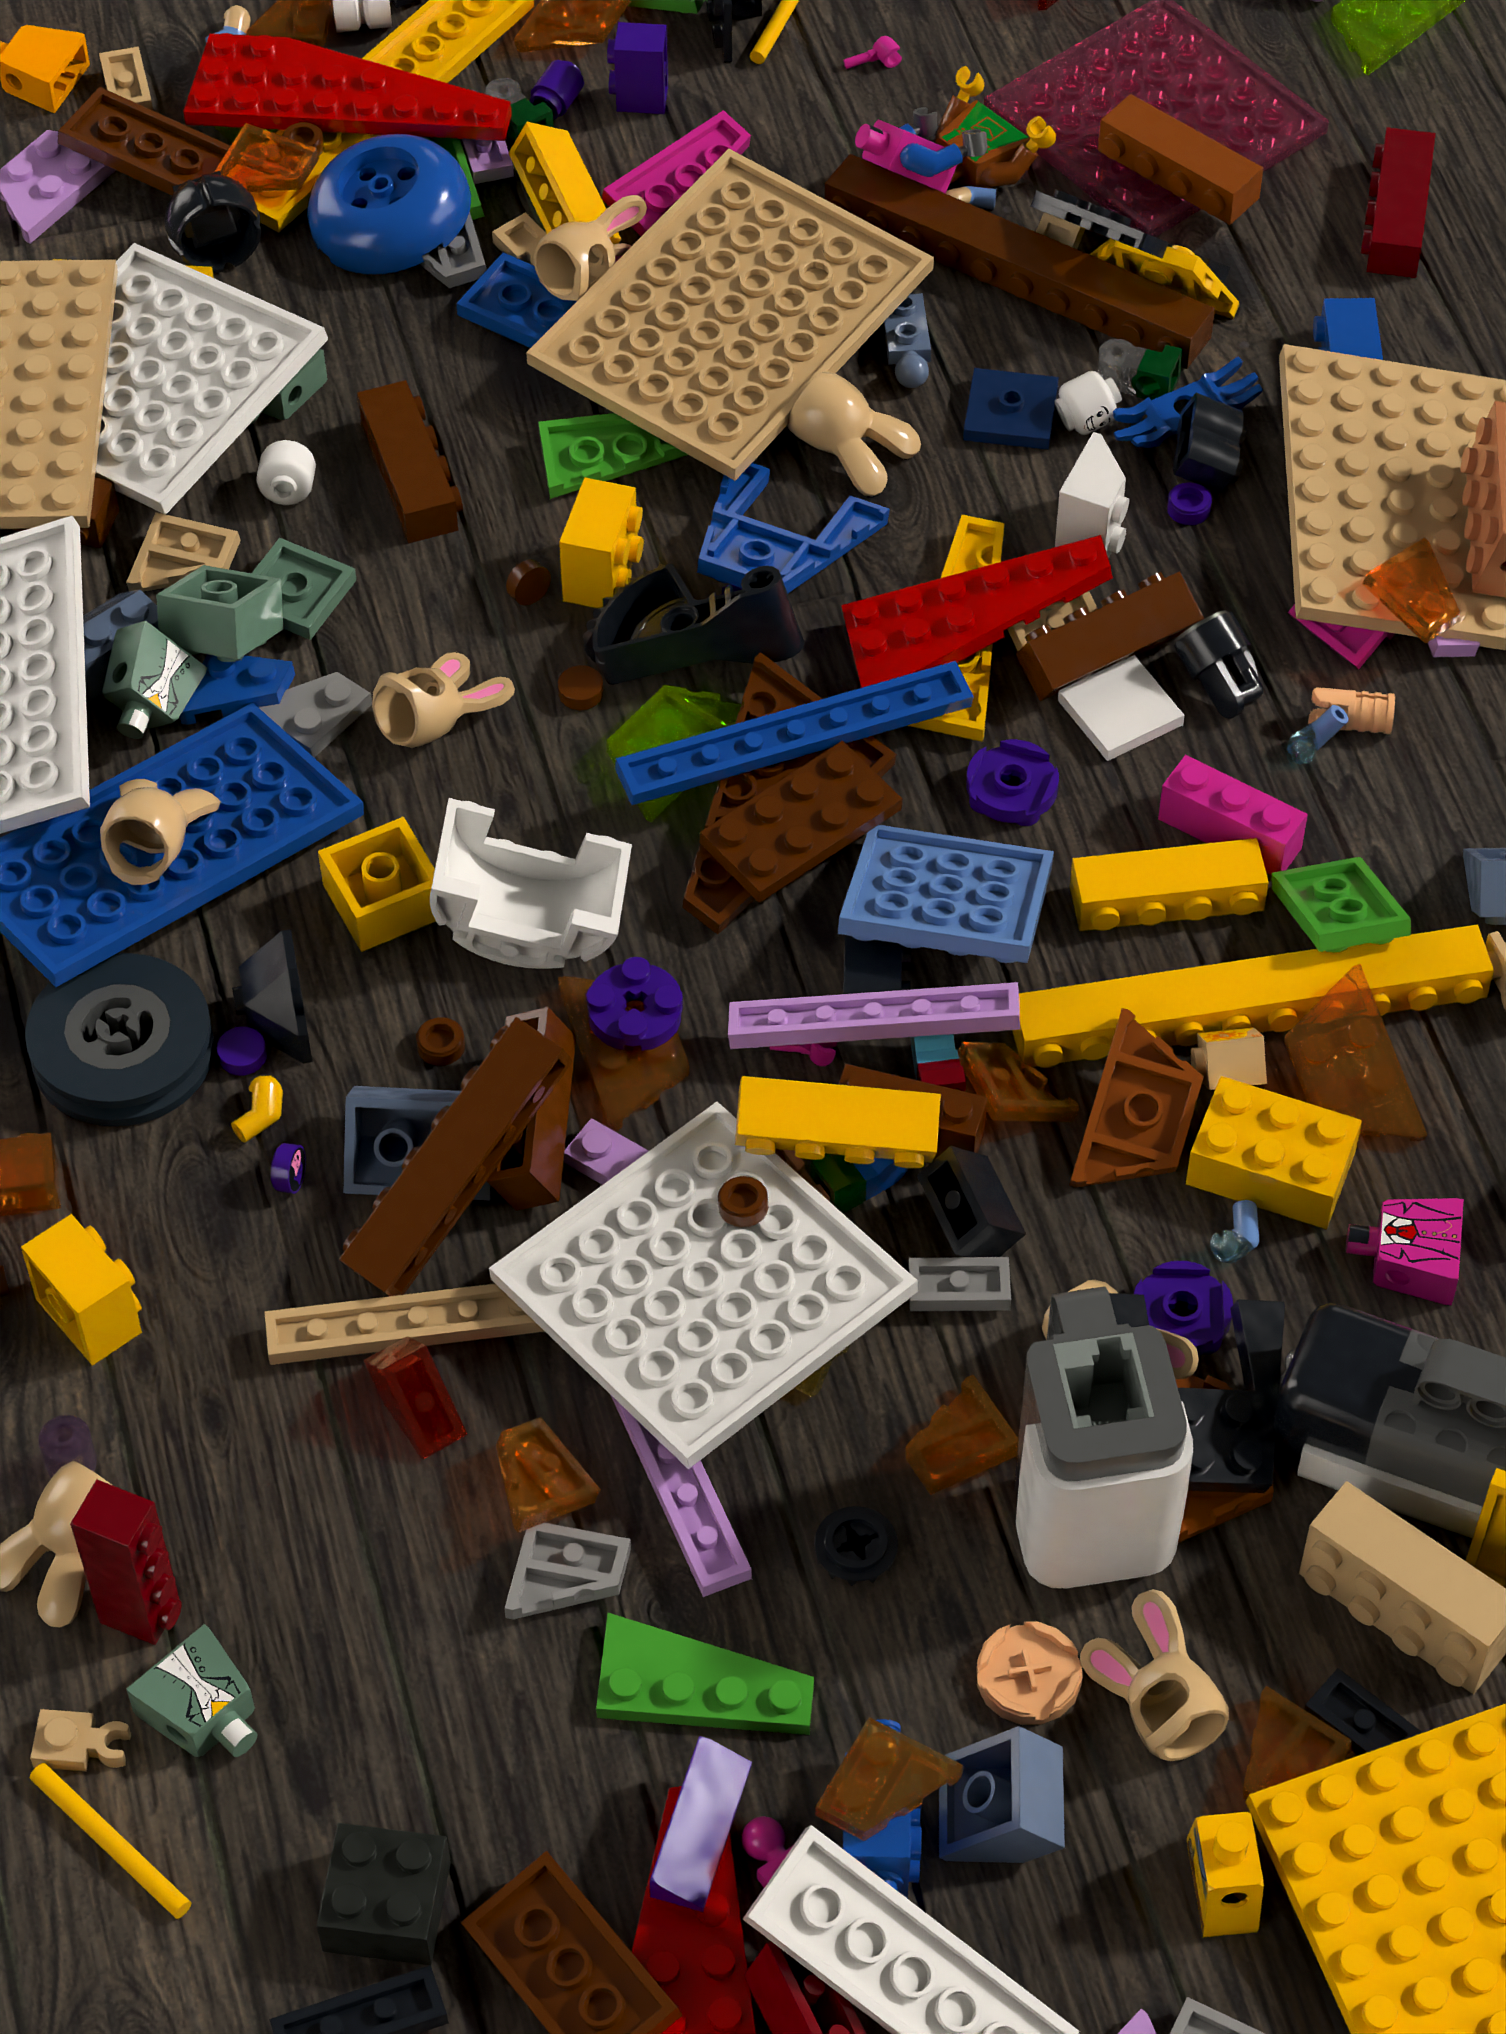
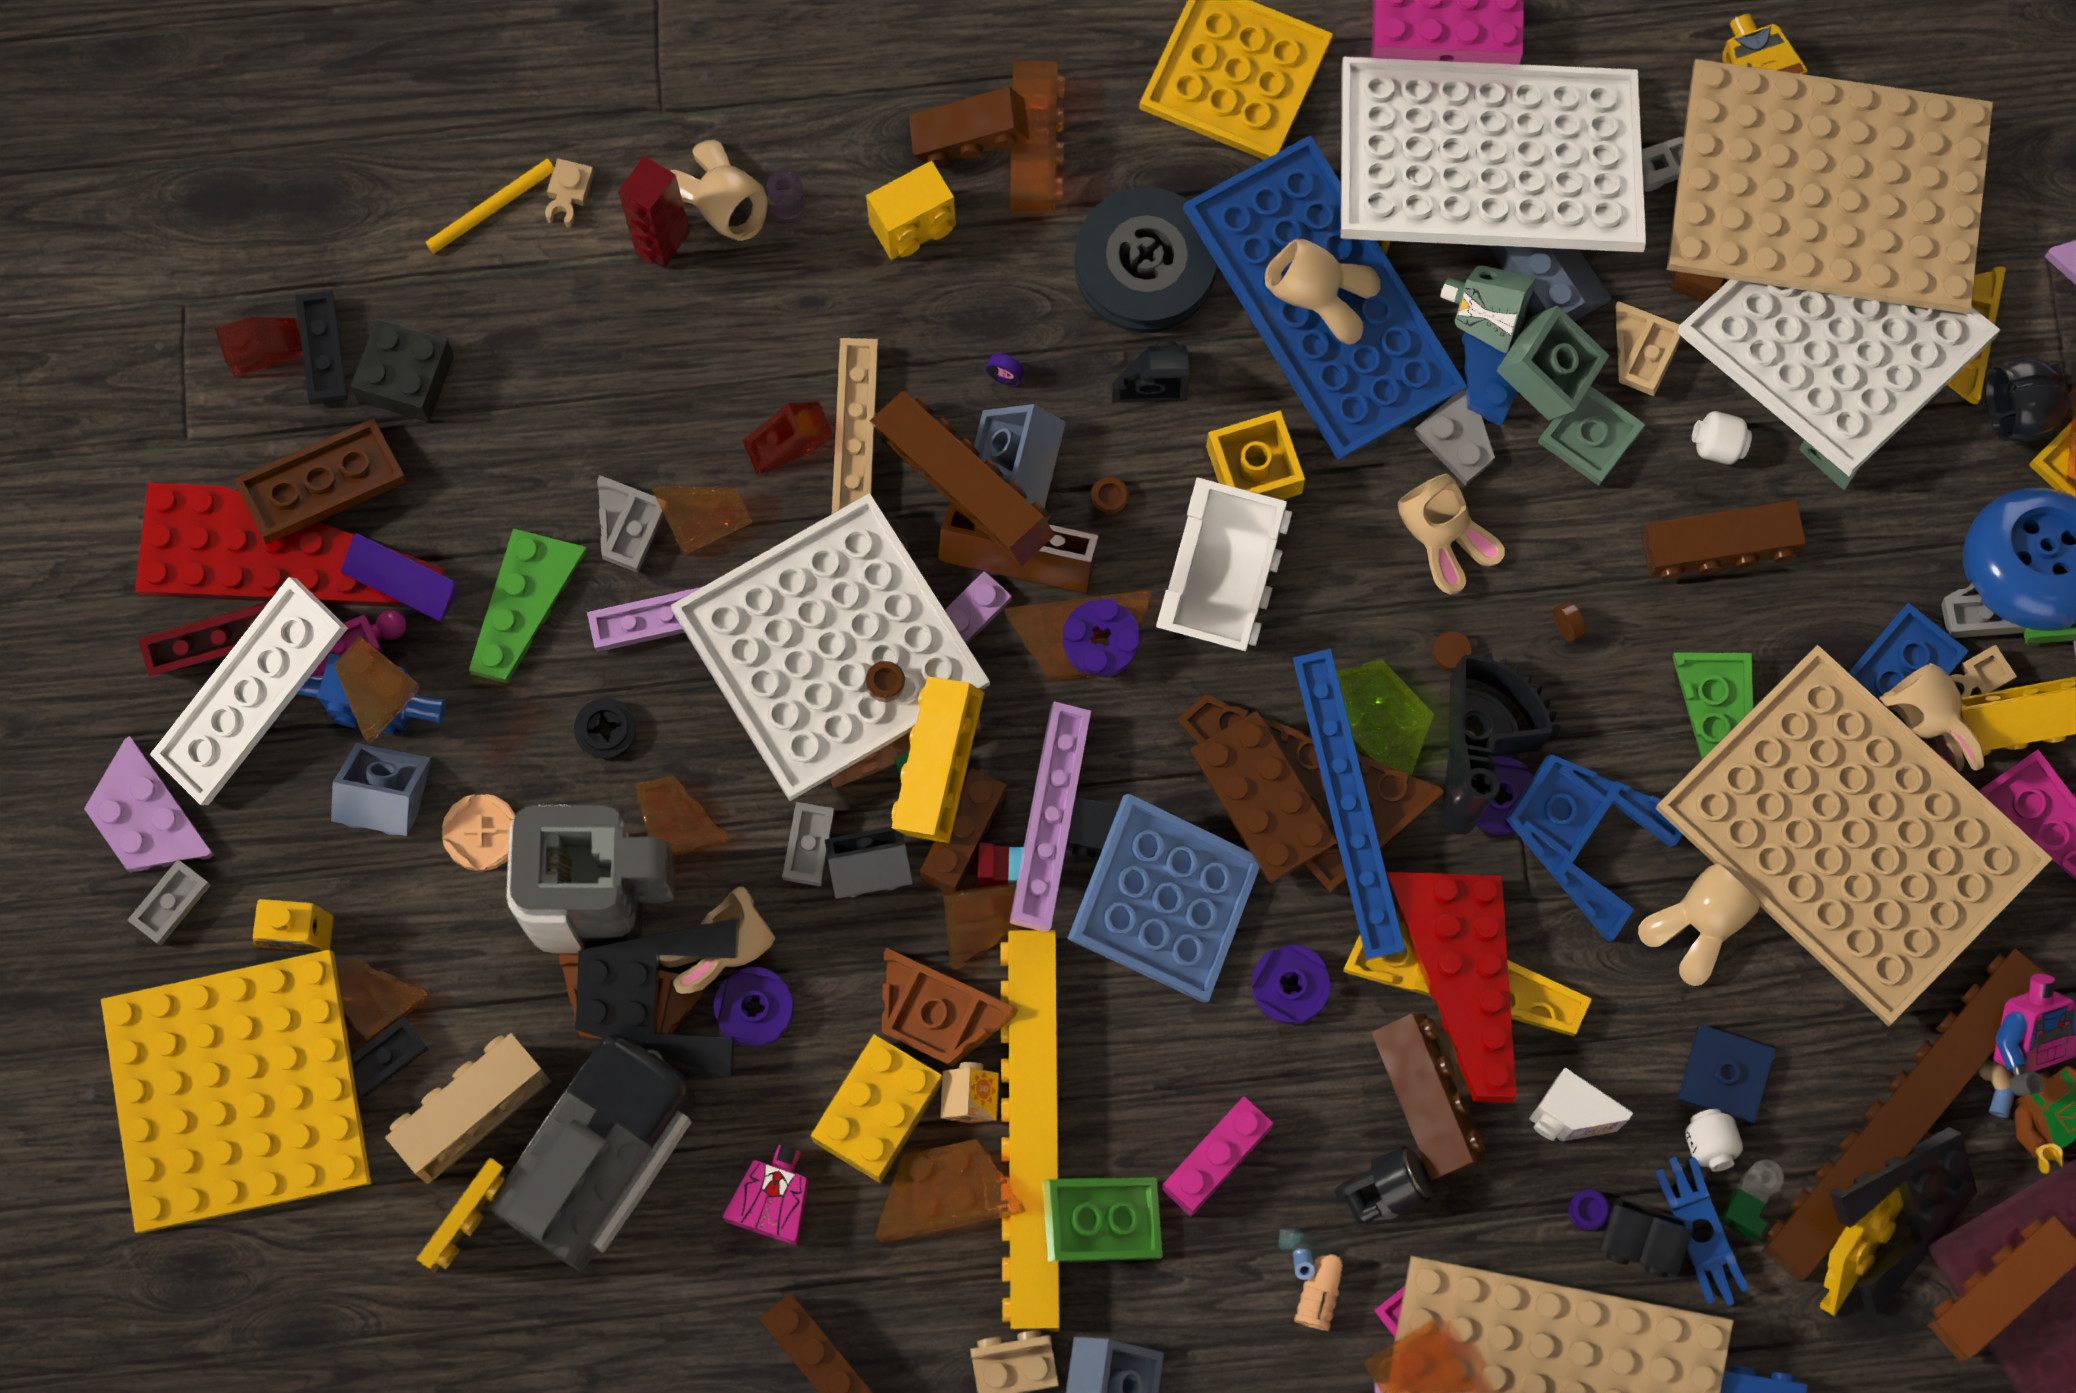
camera: 100 degrees right, 20 degrees up
sand green torso [126,1624,258,1757] -> none
dark purple tile [217,1027,267,1076] -> none
yellow arm [231,1076,283,1143] -> none
yellow brick [559,477,644,608] -> none
sand blue plate [883,293,931,388] -> none
white tile [1058,655,1185,761] -> none
yellow brick [1070,838,1269,931] -> none
tan piece [1080,1589,1229,1761] -> none
arm [1210,1200,1259,1263] -> none

